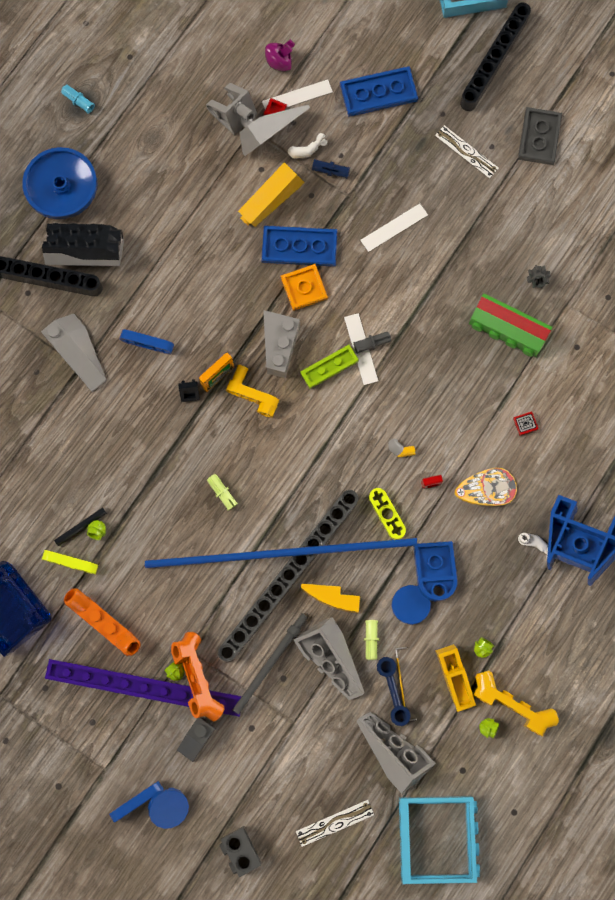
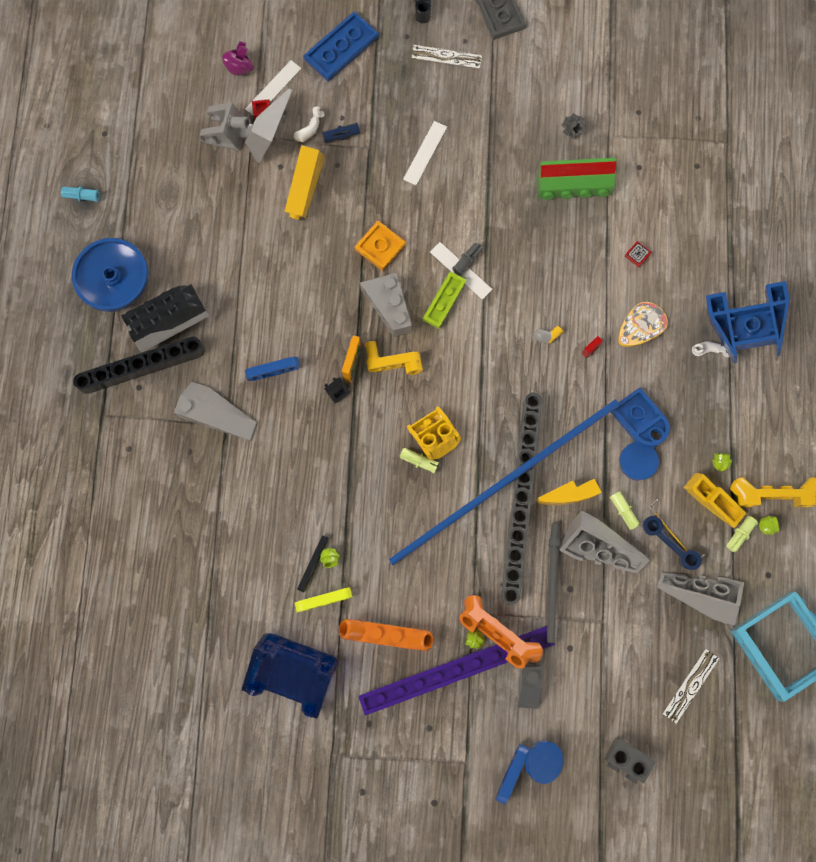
camera: 30 degrees left, 0 degrees up
blue tile [262,226,337,267] -> none
neon yellow beam [369,488,406,540] -> none
none -> yellow slope [406,406,461,460]
none -> yellowish green axle [726,516,758,552]

